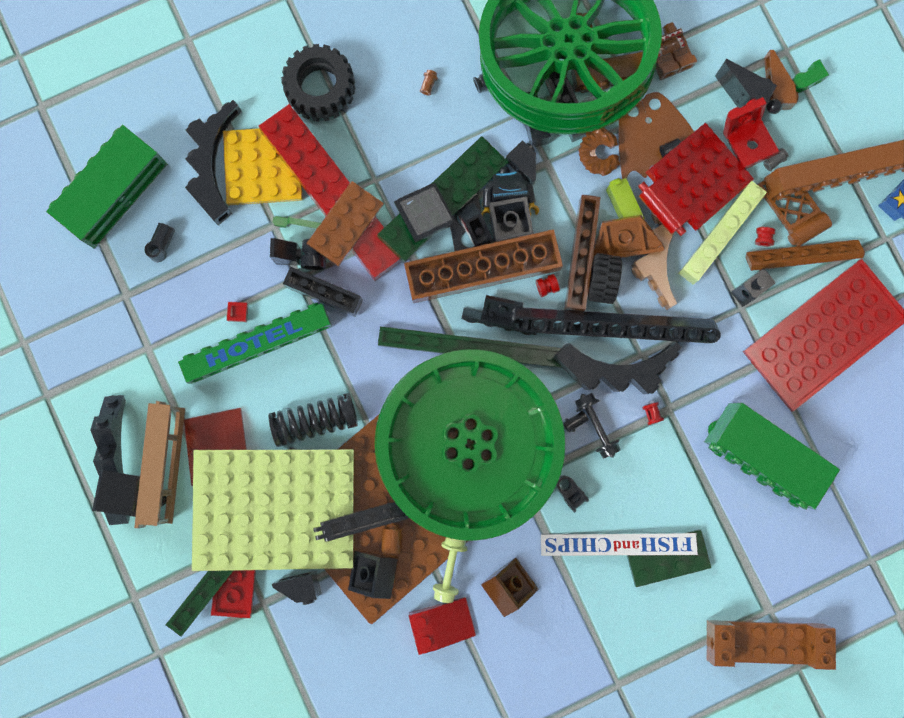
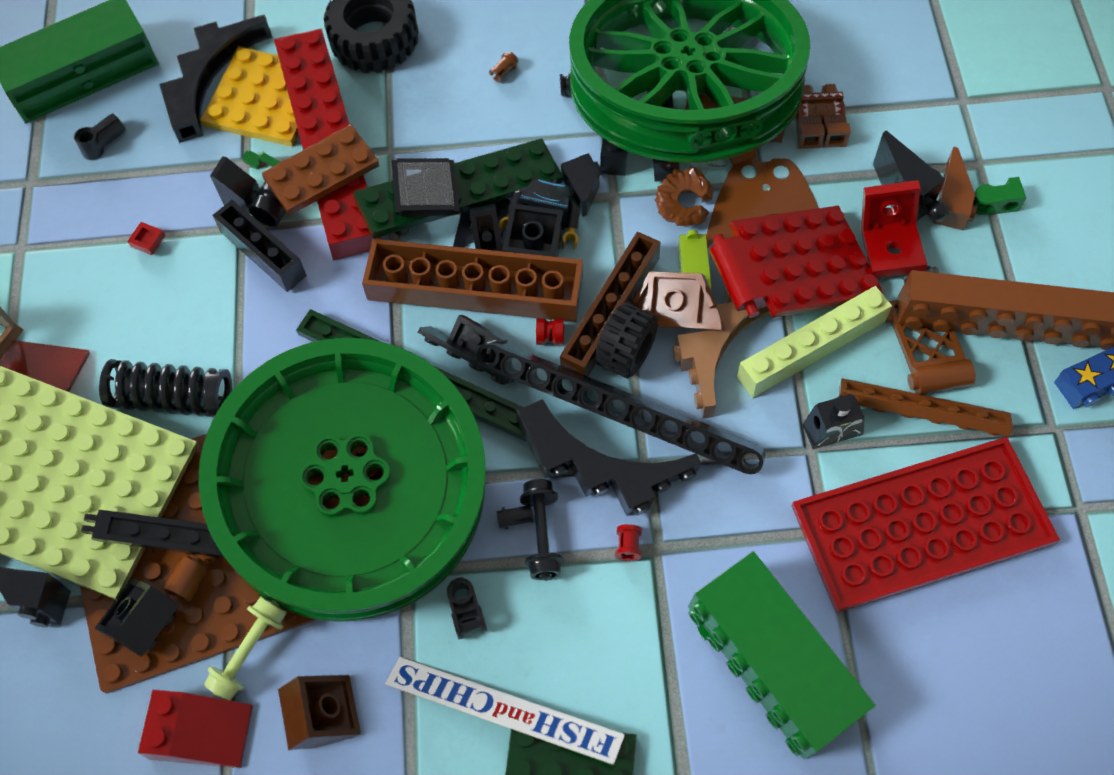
camera: 25 degrees right, 20 degrees down
green brick [178,302,332,384] -> none
red wheel [755,227,776,247] -> none

